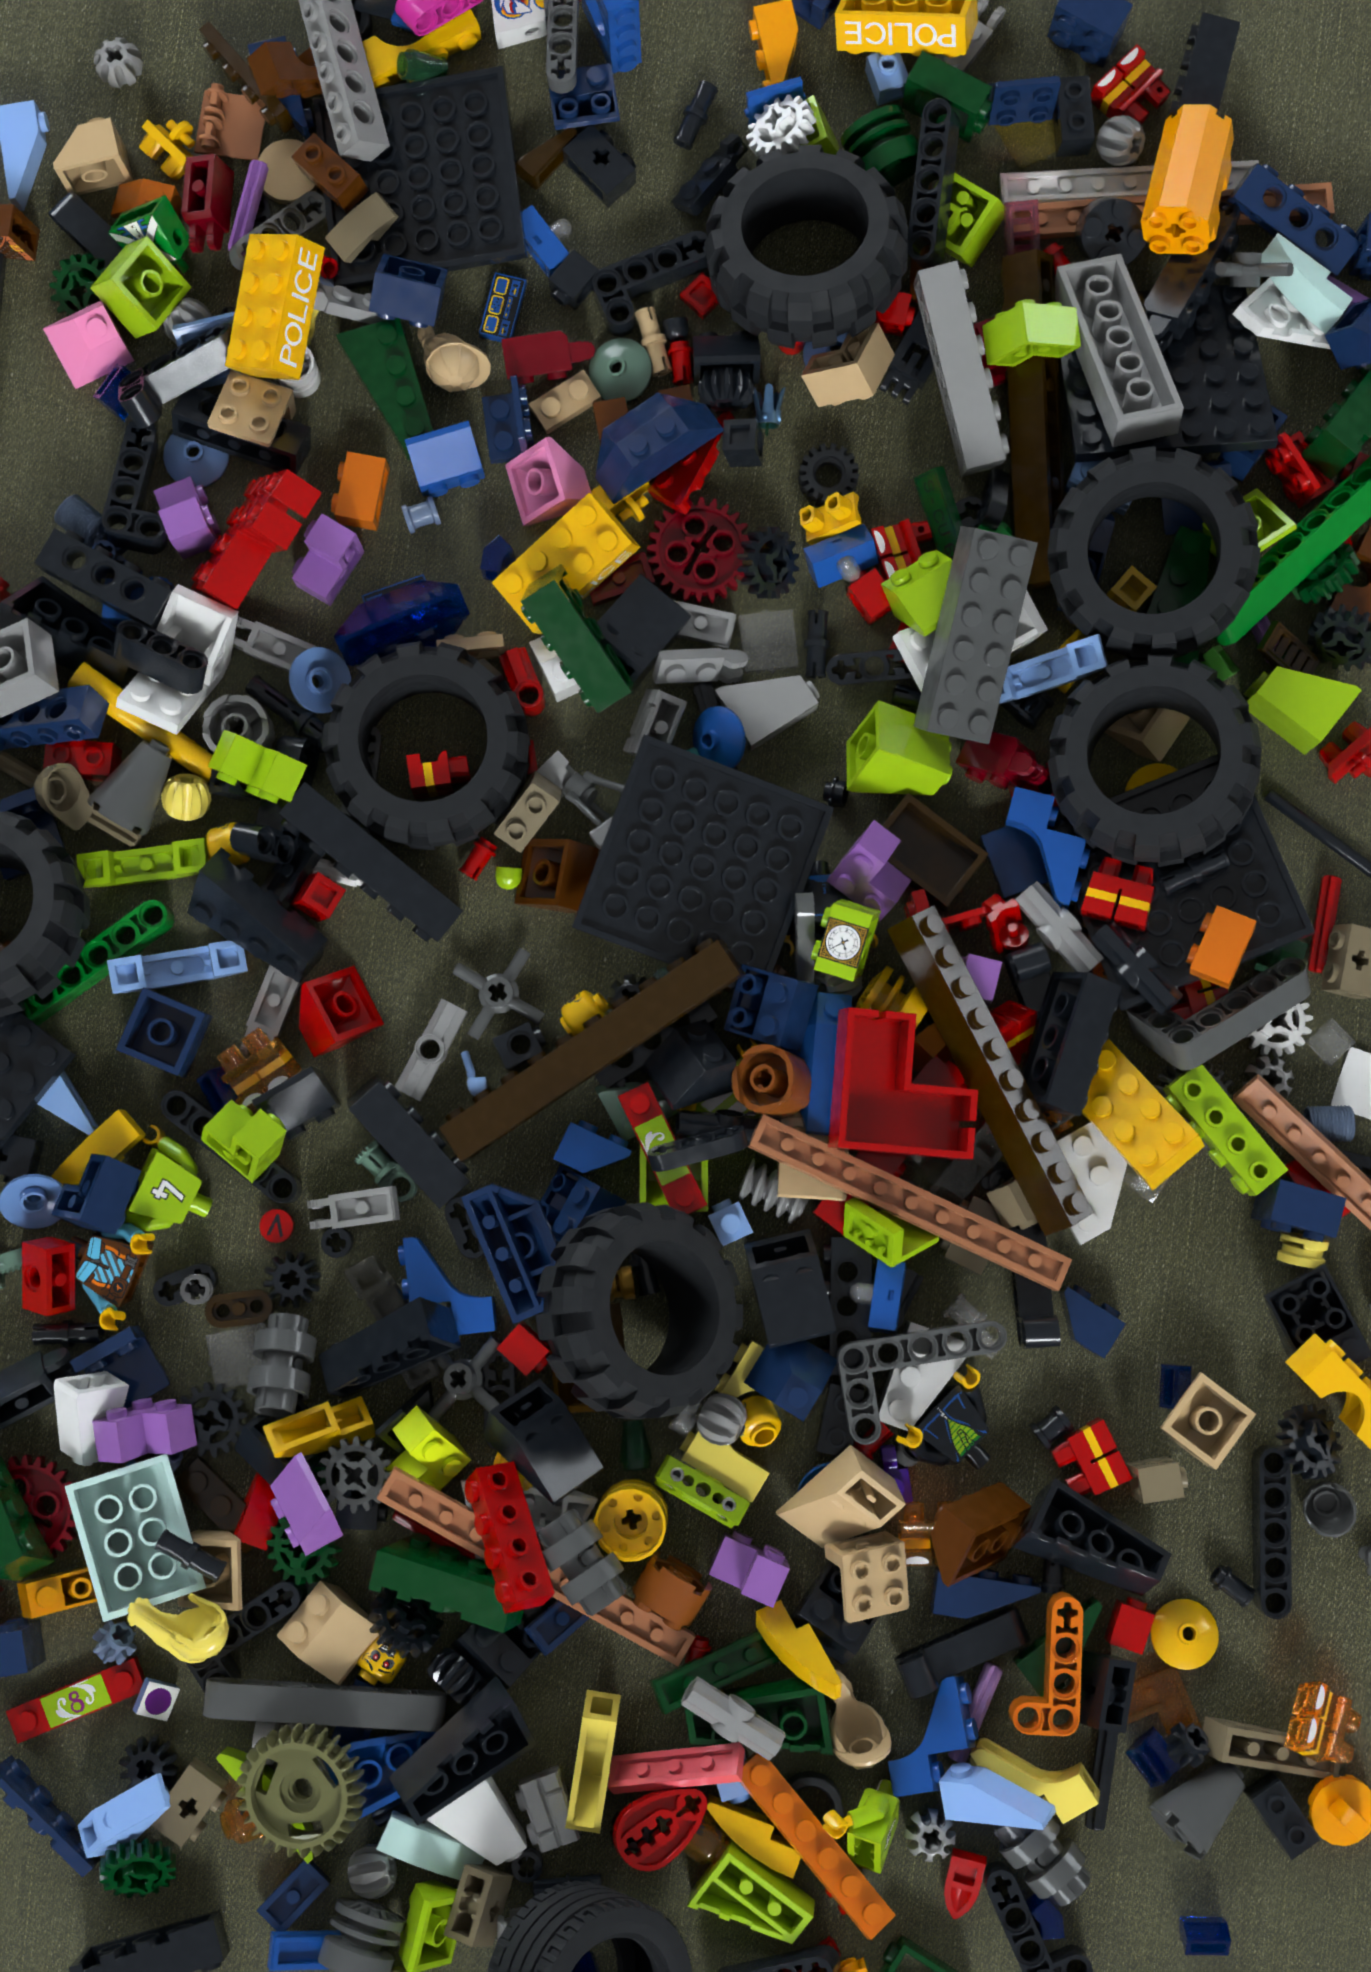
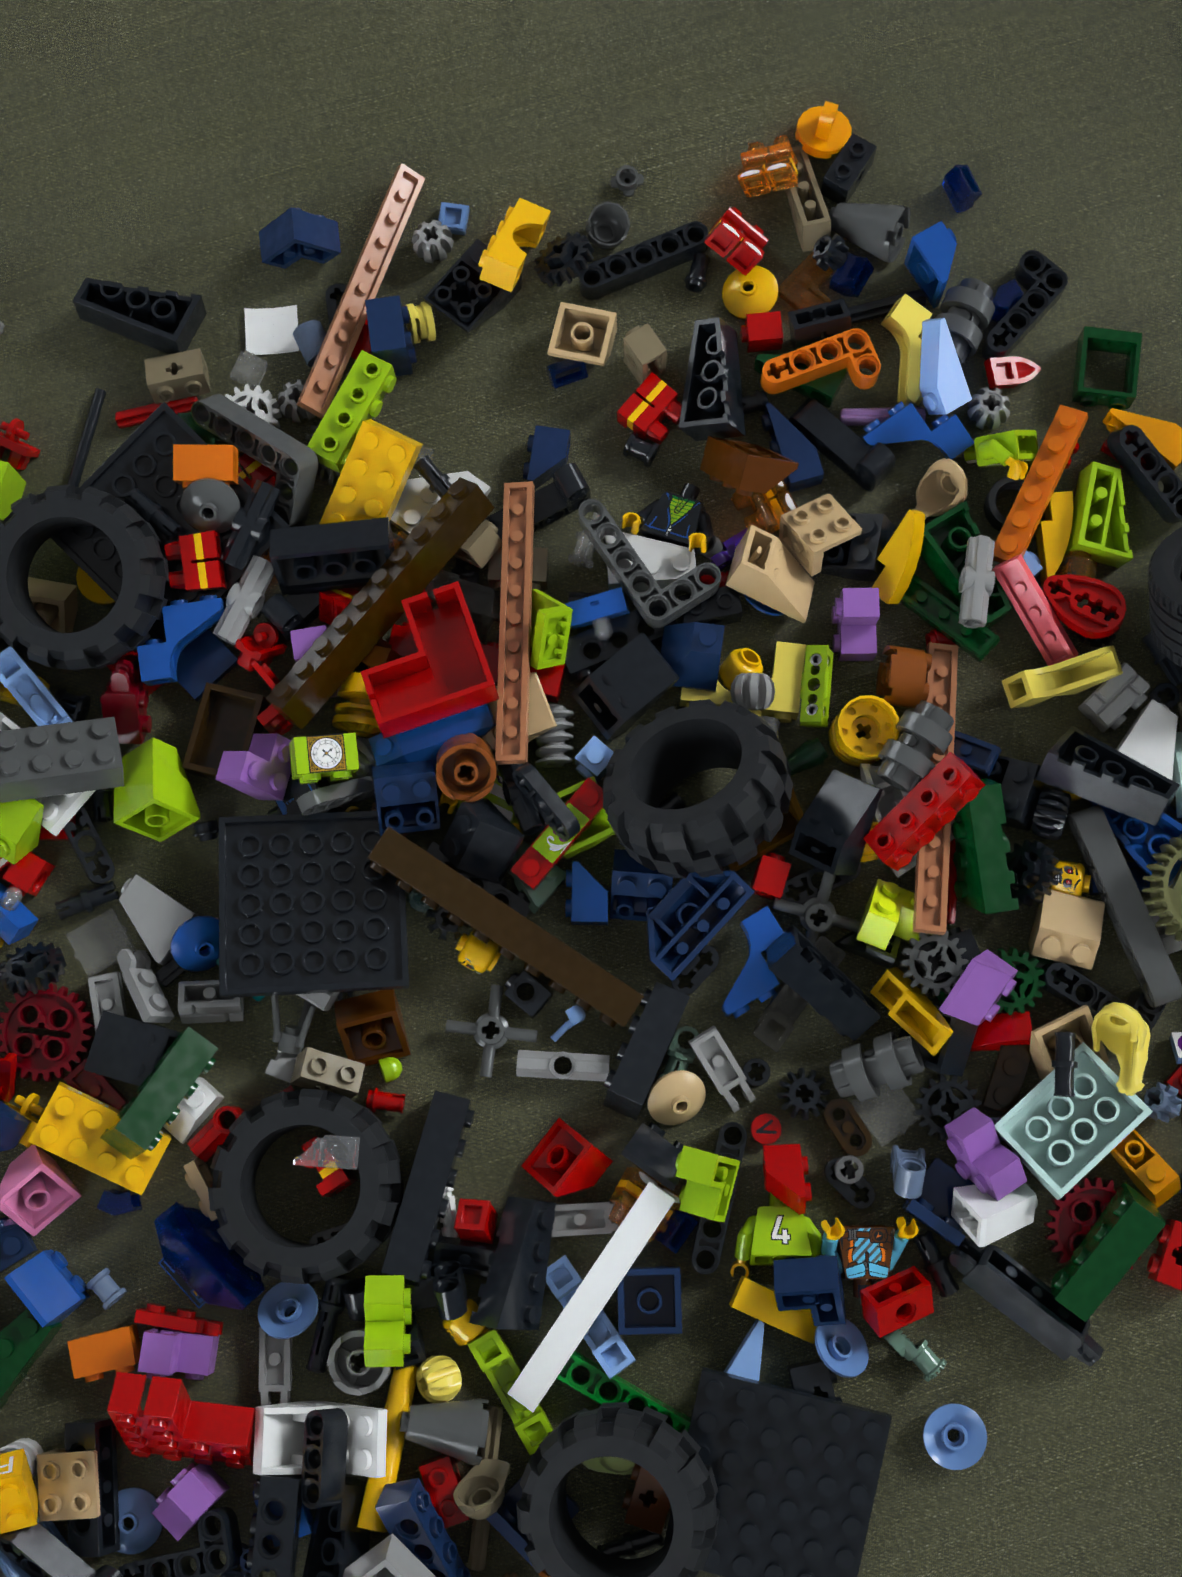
camera: 110 degrees left, 5 degrees down
none -> red plate [134,1303,224,1337]
none -> dark grey dish [180,478,241,534]
none -> clear slope [293,1135,360,1170]
none -> black pin [414,455,452,498]
none -> white tile [507,1180,676,1412]
none -> tan dish [647,1070,706,1125]
none -> red hips [704,207,769,276]
none -> red slope [762,1144,812,1215]
none -> sand blue piece [890,1145,926,1199]
none -> blue slope [904,221,957,308]

